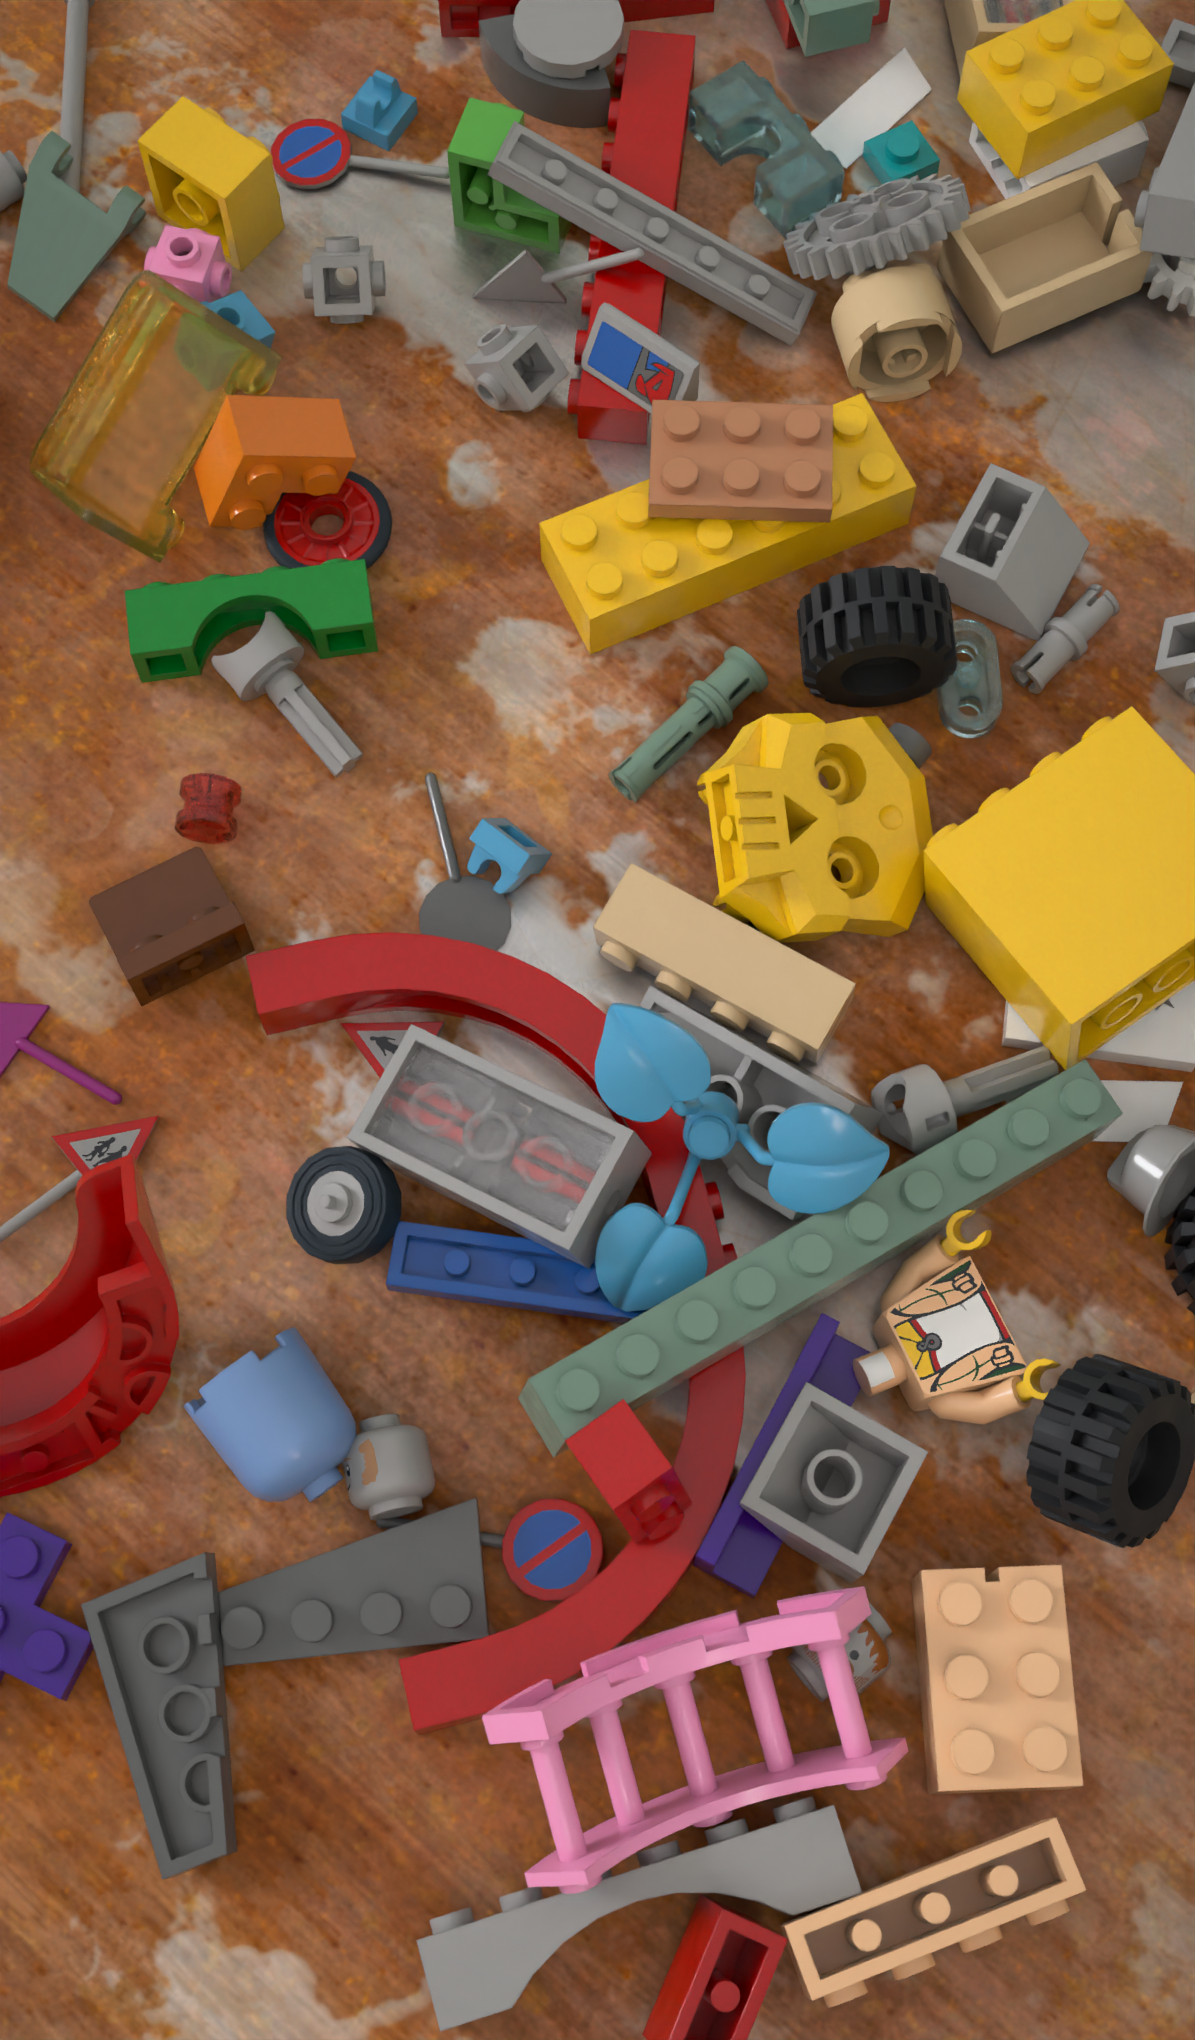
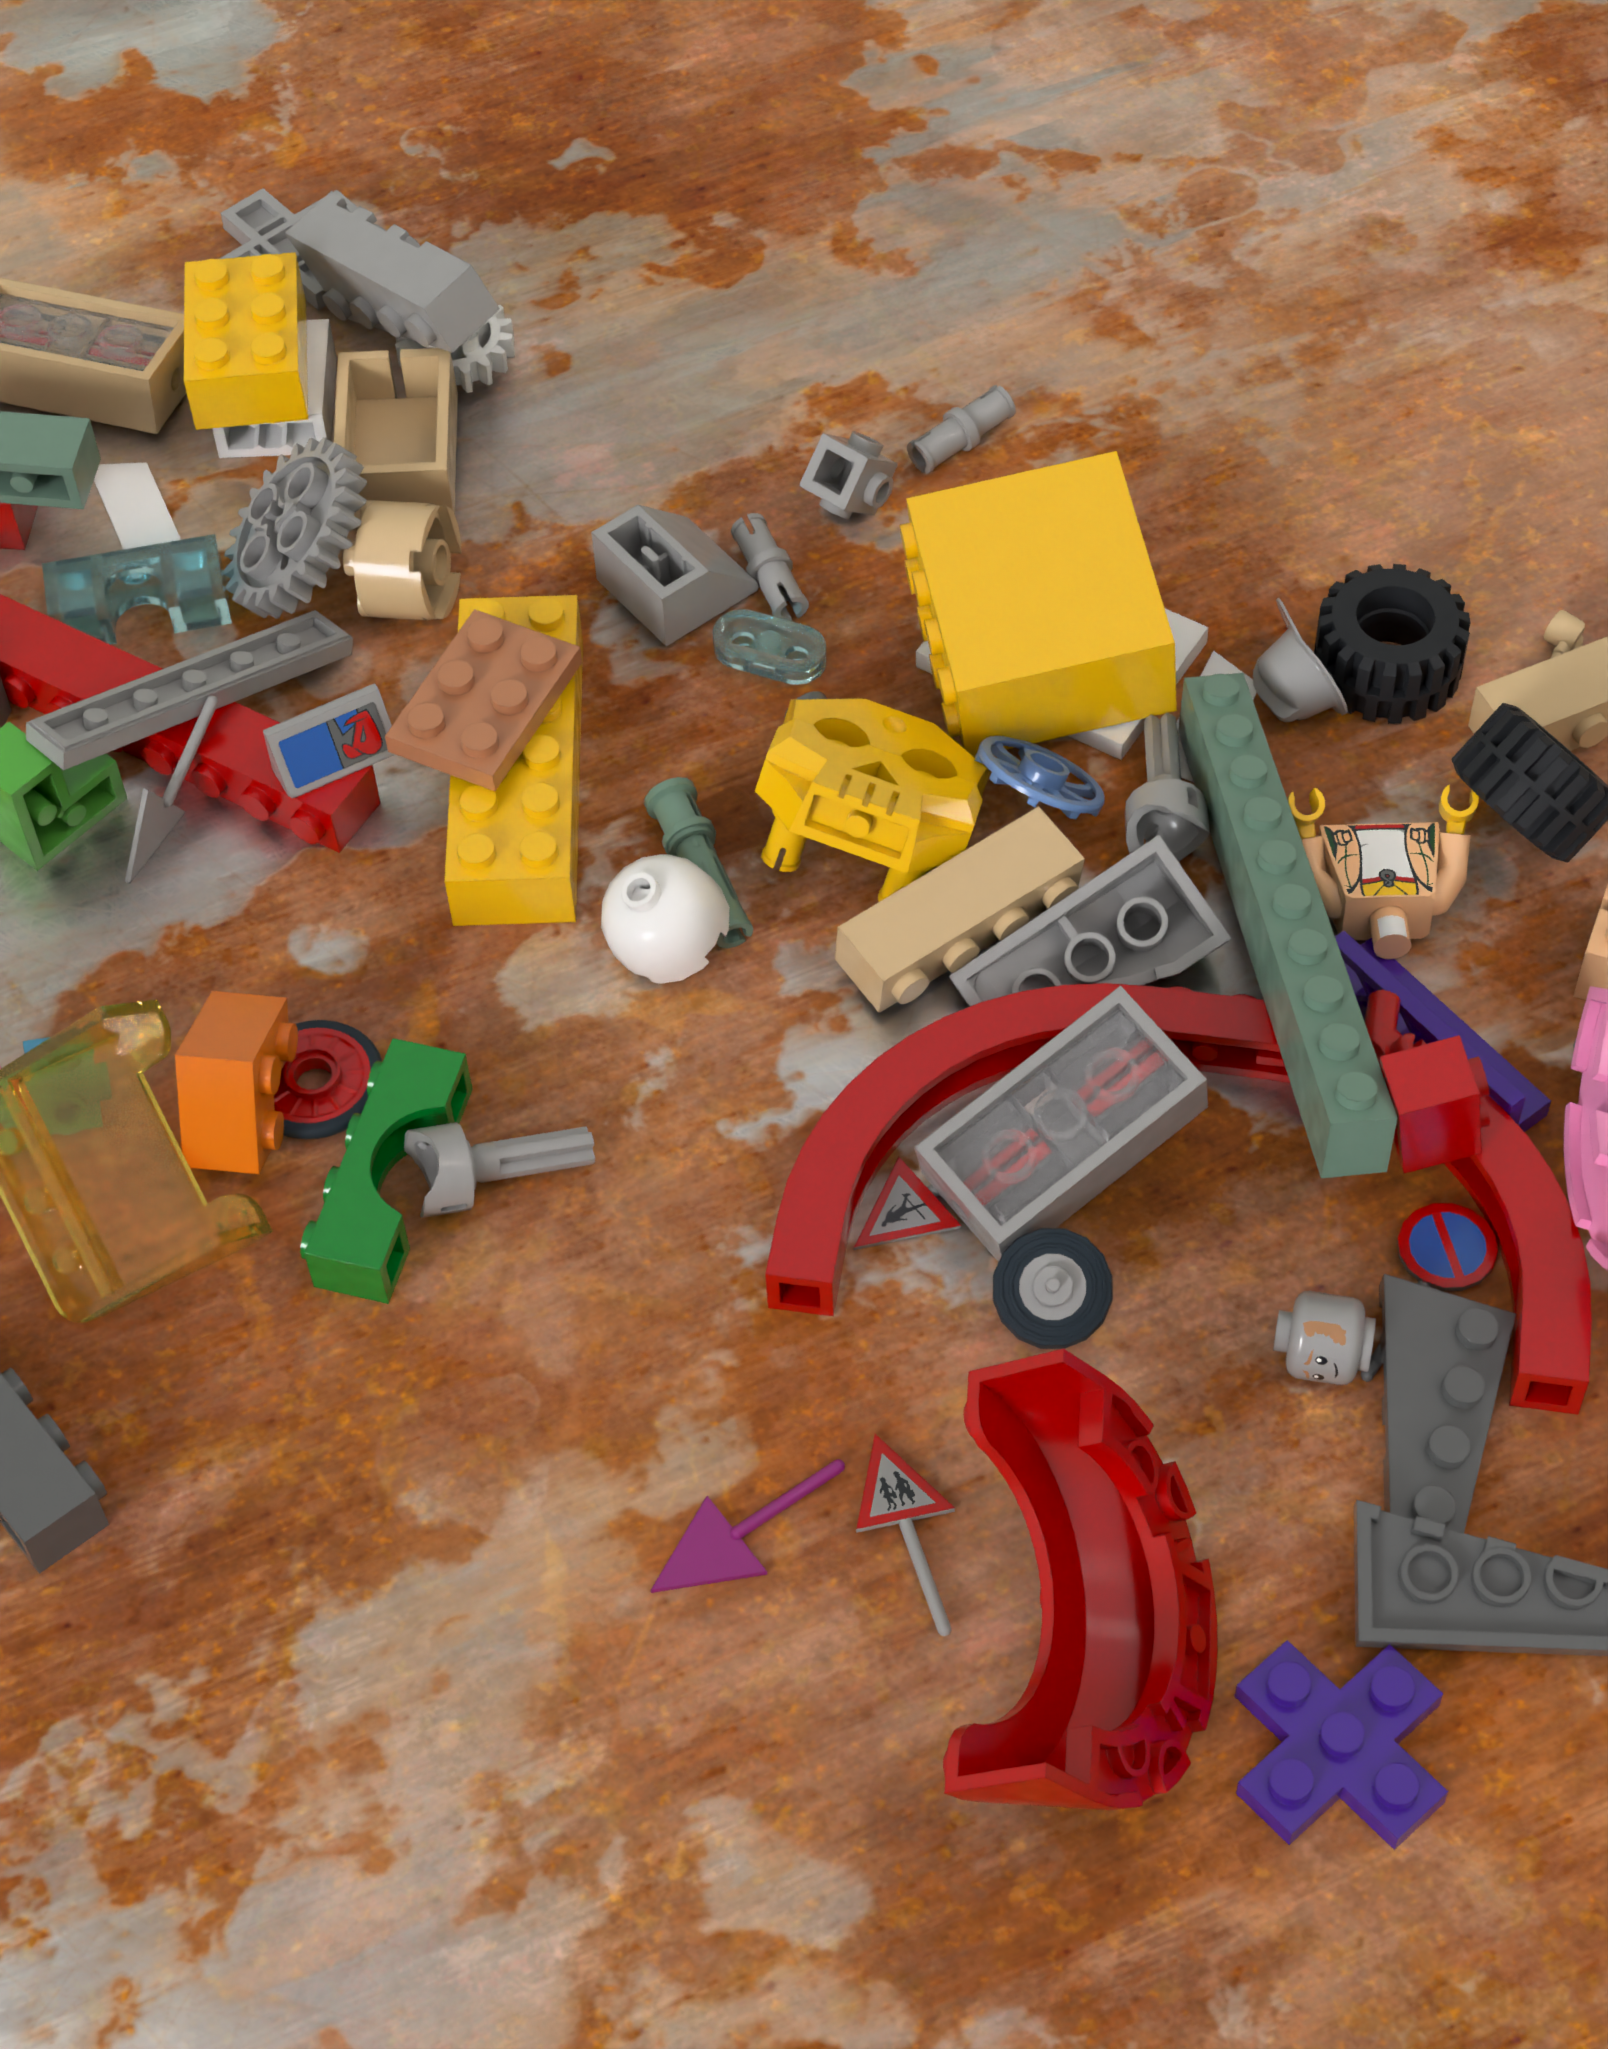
camera: 65 degrees left, 15 degrees down
reddish brown bracket [89,847,255,1007] -> none
clear red wheel [174,773,242,844] -> none
medium blue cylinder [184,1327,357,1502] -> none
light grey brick [302,236,386,324] -> none
blue plate [386,1221,647,1323] -> none
dark grey piece [419,773,511,951] -> none
light grey brick [464,324,569,412] -> none
dark azure tile [467,818,552,894] -> none
dark azure plant [595,1003,889,1312] -> none
light grey slope [739,1382,928,1583] -> none
black tyre [797,566,958,707] -> none
teal plate [862,120,940,184] -> none
none -> white cylinder [601,854,729,984]
none -> medium blue wheel [975,736,1105,819]
none -> red arm [1365,990,1426,1064]

